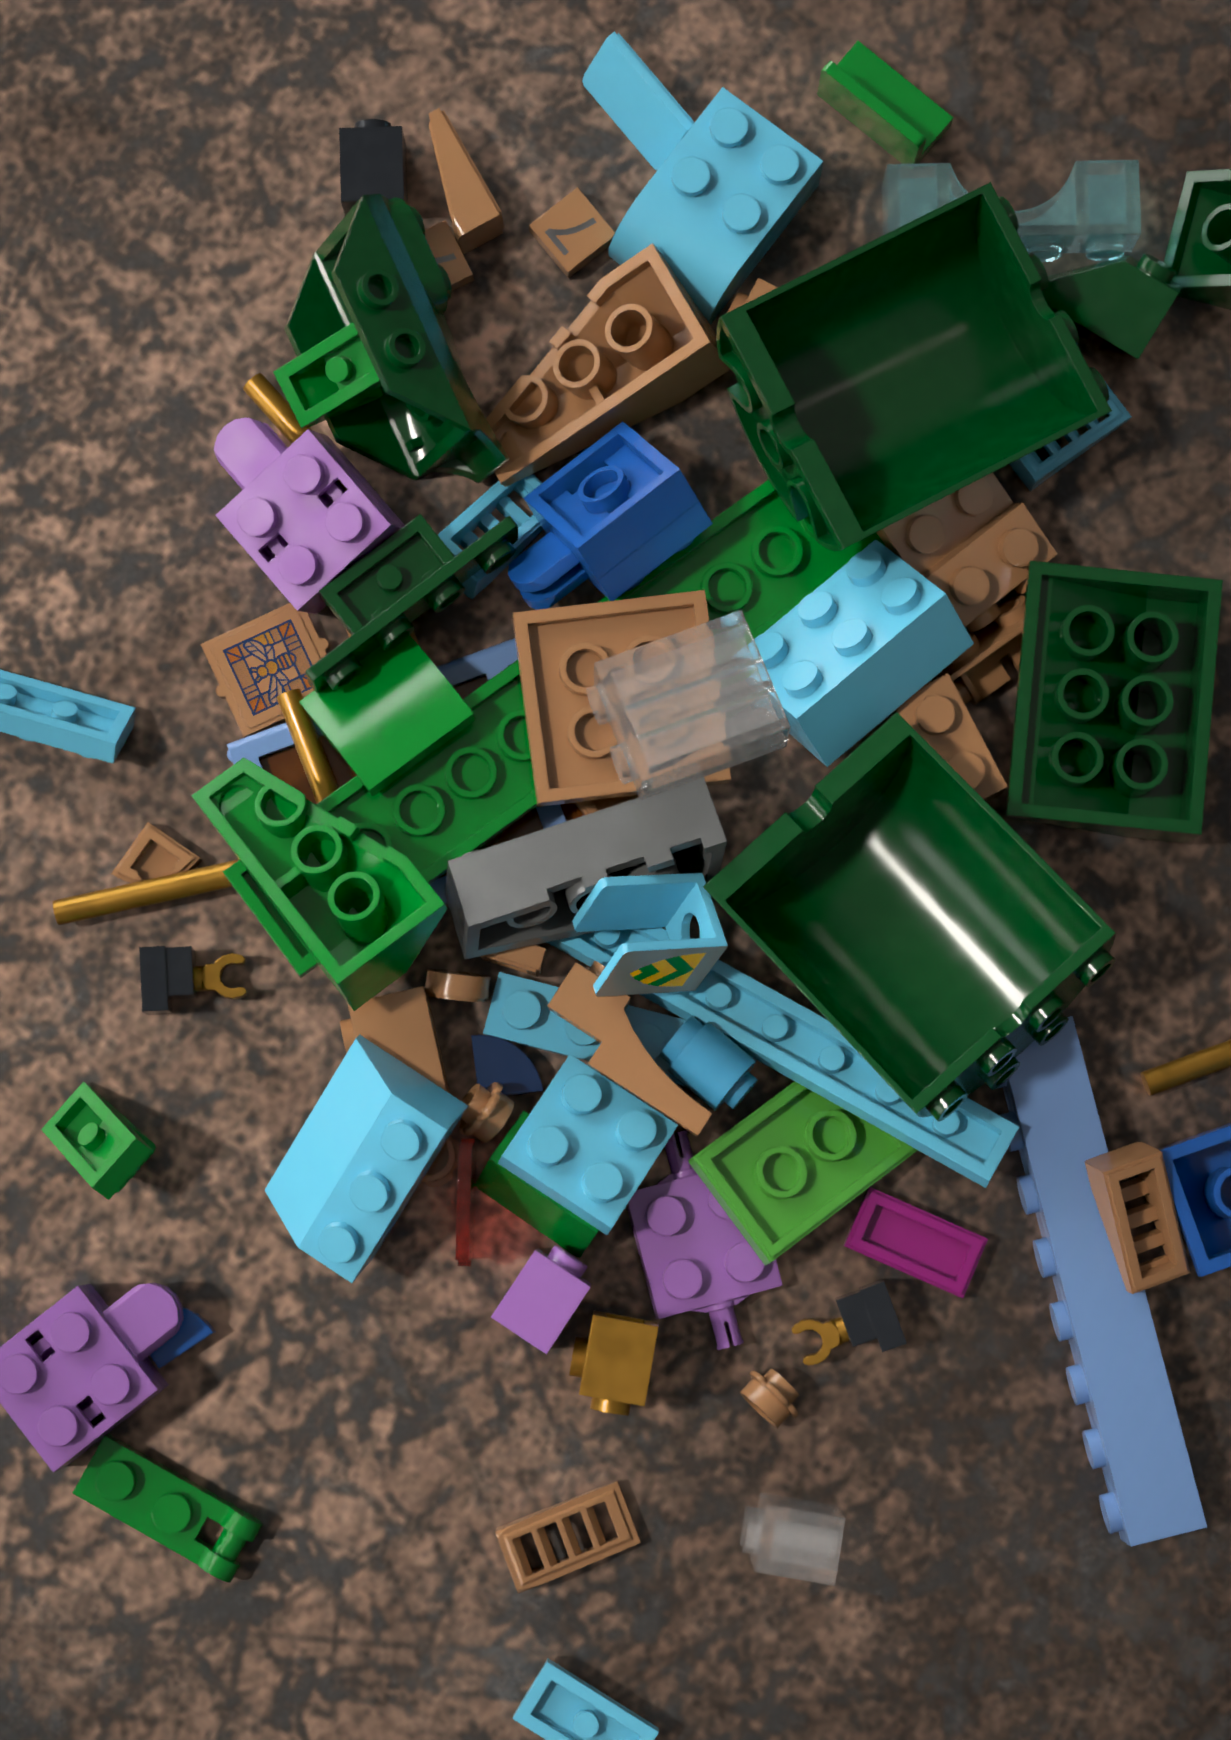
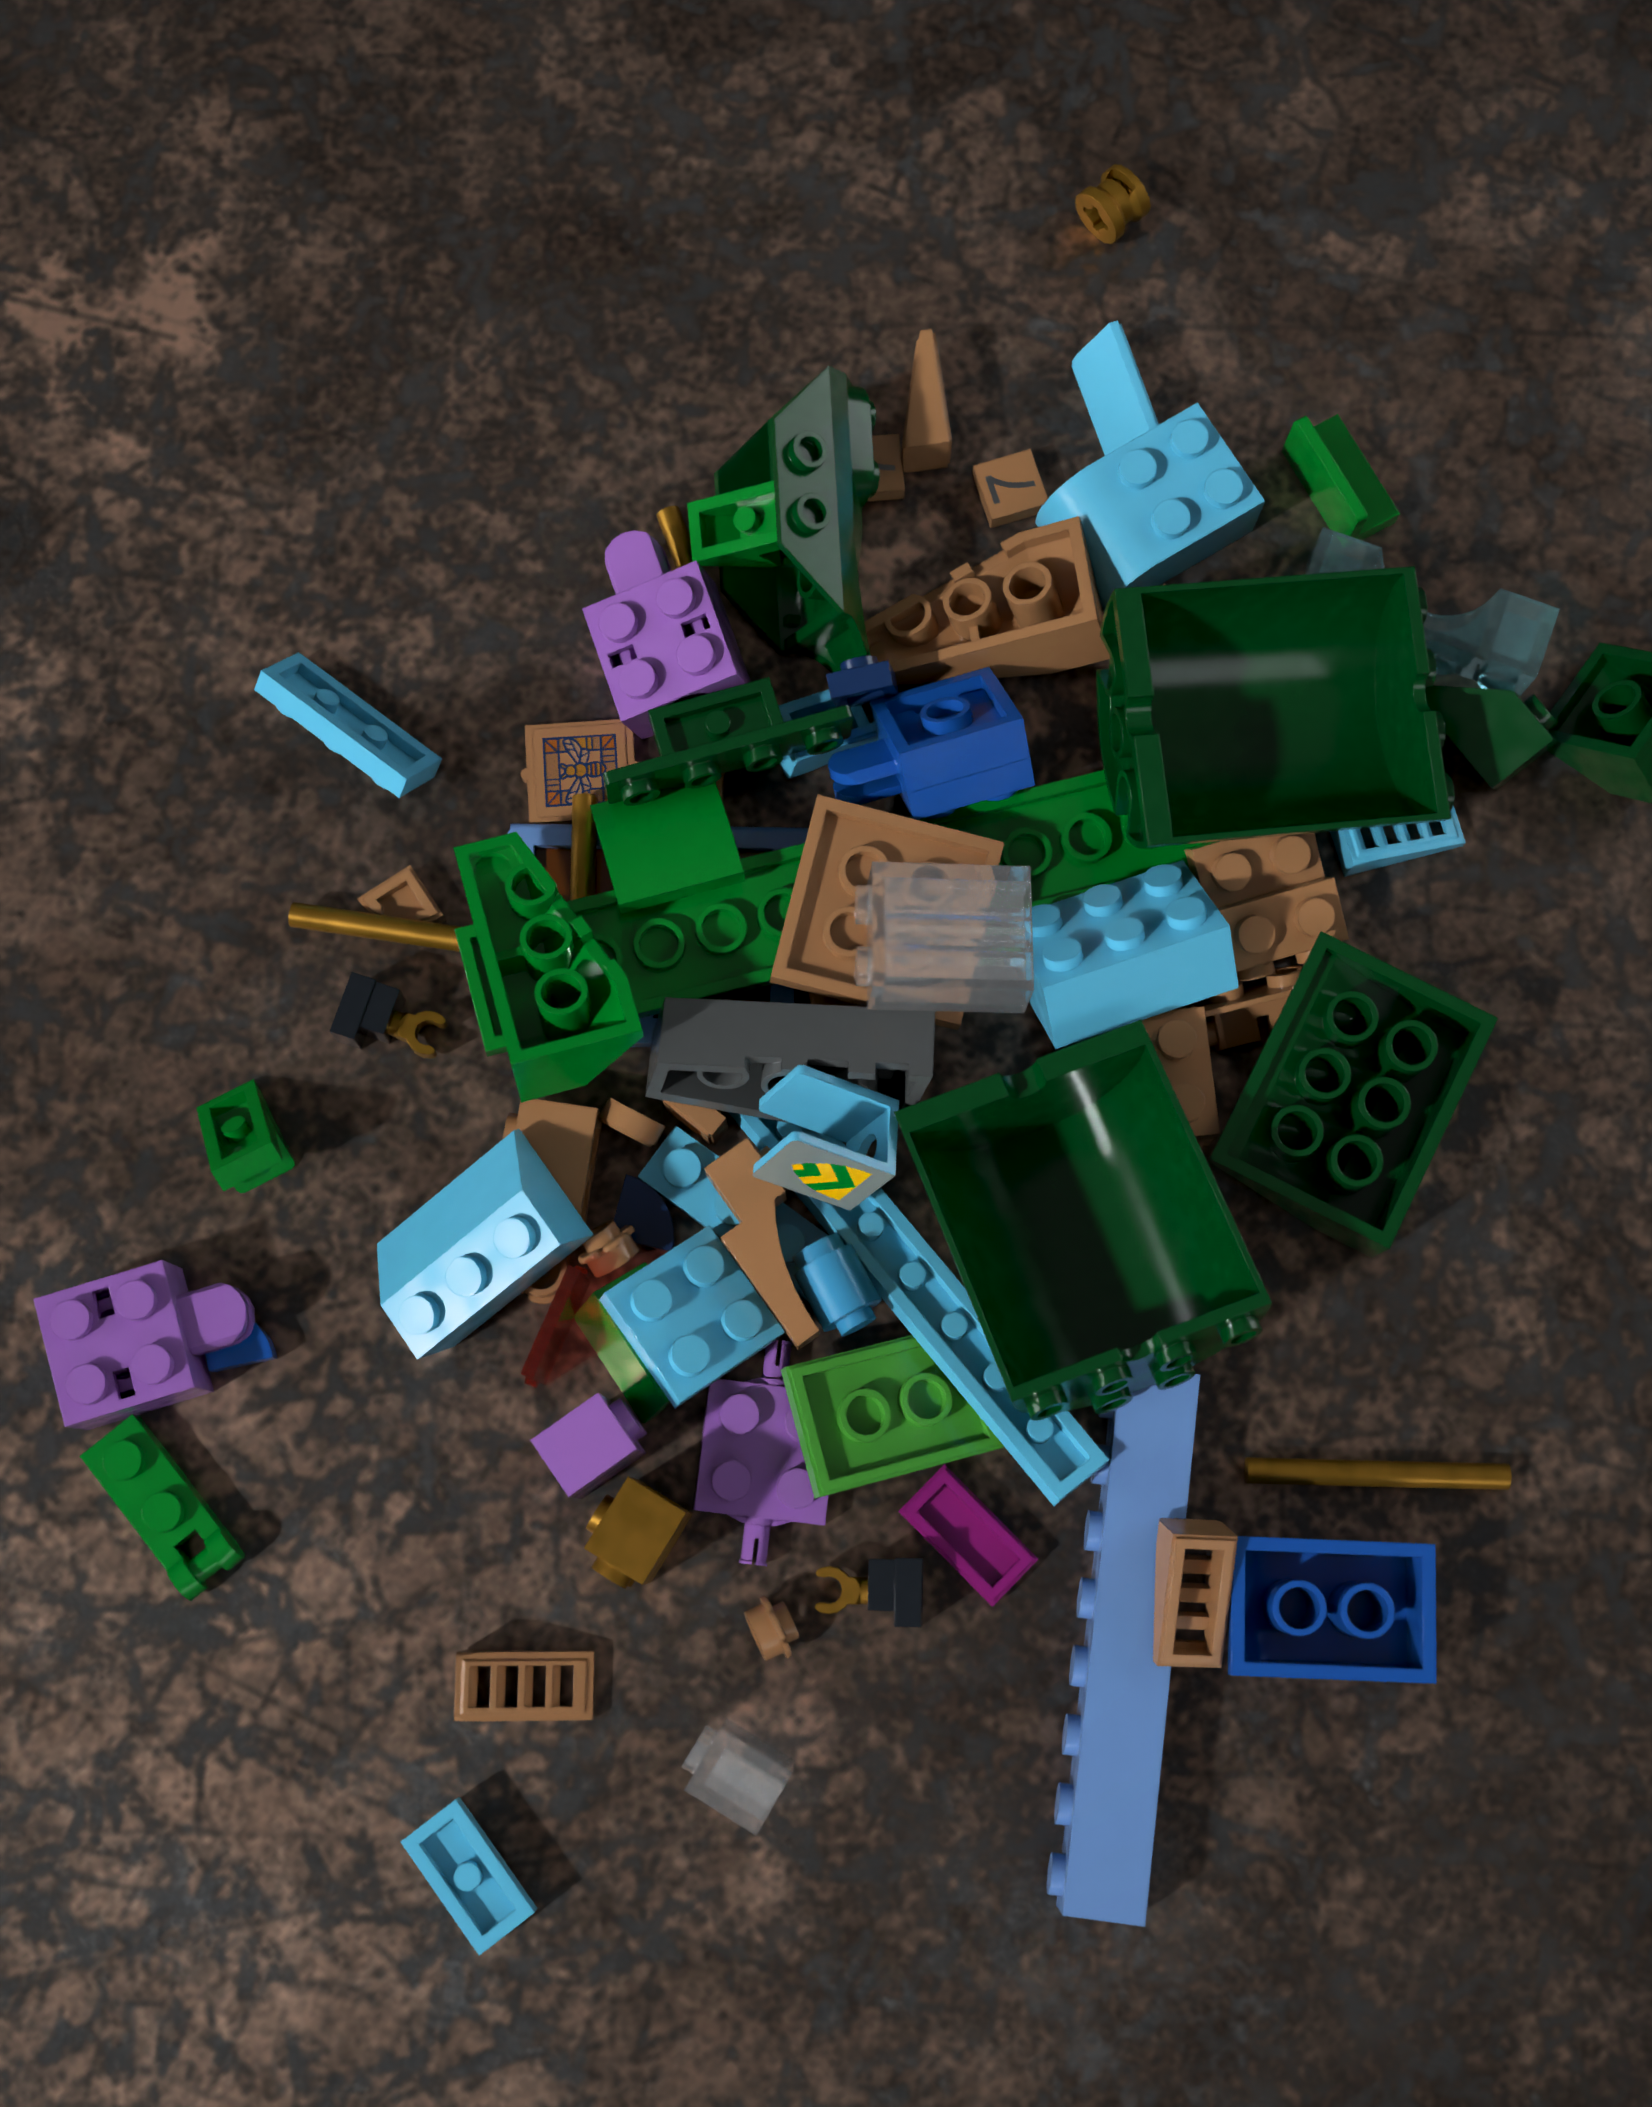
camera: 20 degrees right, 5 degrees down
black brick [339,119,408,216] -> none
none -> dark blue plate [826,655,899,708]

